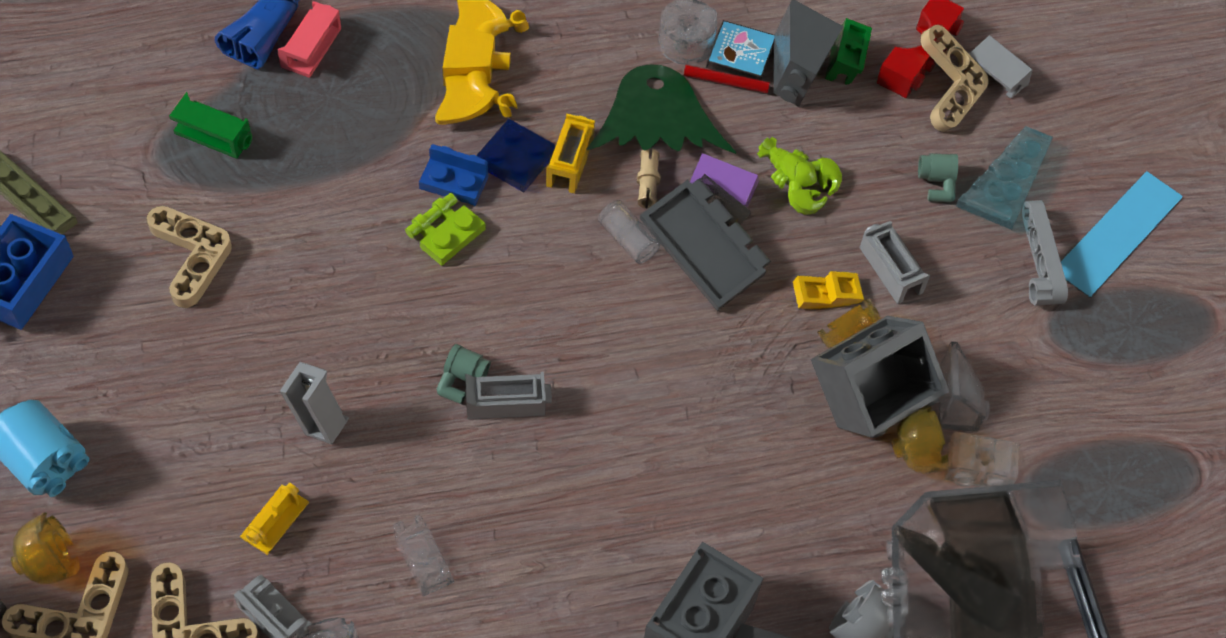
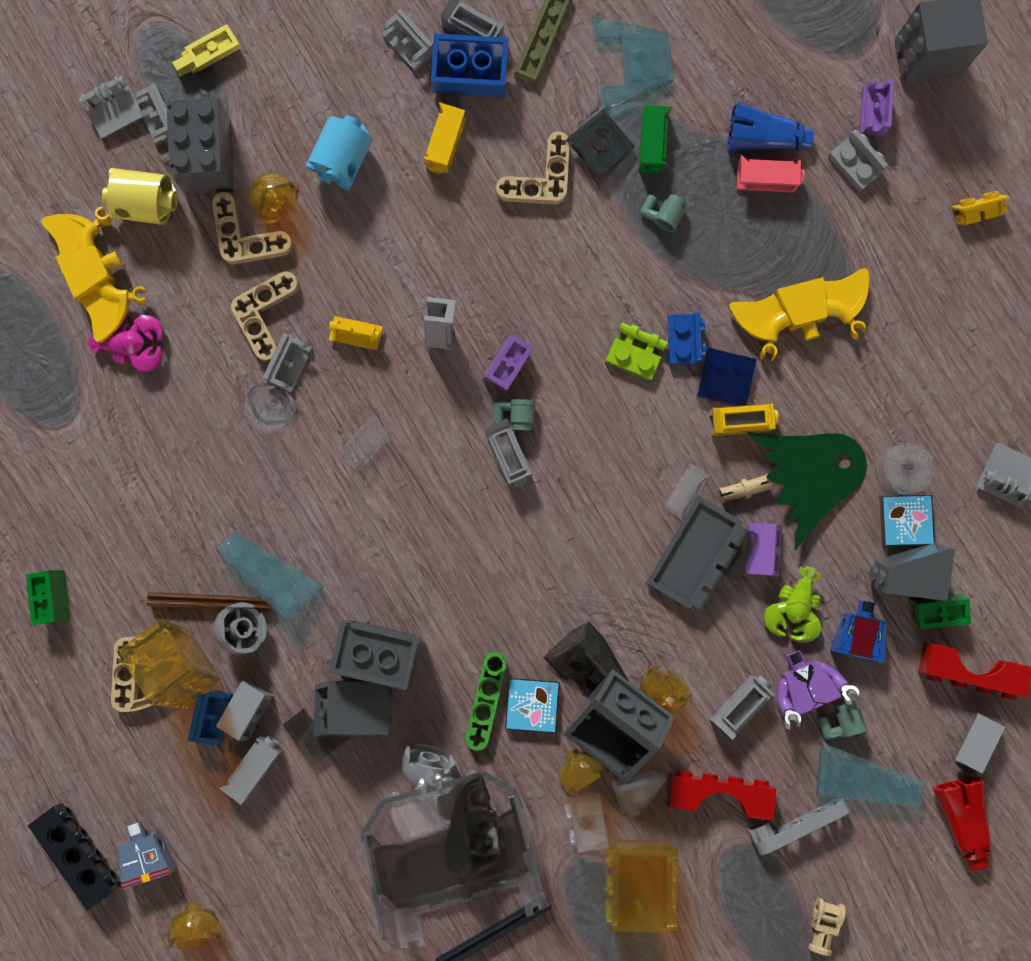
camera: 75 degrees right, 25 degrees up
red bar [683,65,770,94] -> none
yellow slope [793,271,864,309] -> none
tan beam [921,25,988,132] -> none
medium azure sticker [1061,171,1183,297] -> none
none -> yellow window [424,103,466,174]
none -> bright green beam [466,652,506,751]
none -> medium lavender hinge [482,334,533,390]
none -> medium azure tile [505,678,560,733]
none -> clear smoke wedge [544,622,629,694]
none -> clear smoke tile [566,109,635,178]
none -> clear light blue wing [592,17,673,112]
none -> clear yellow container [604,839,678,933]
none -> sand green piece [640,194,687,232]
none -> red arch [667,770,777,820]
none -> medium lavender torso [776,650,860,729]
none -> tan connector [808,898,846,956]
none -> torso [830,600,886,663]
none -> red piece [933,776,991,871]

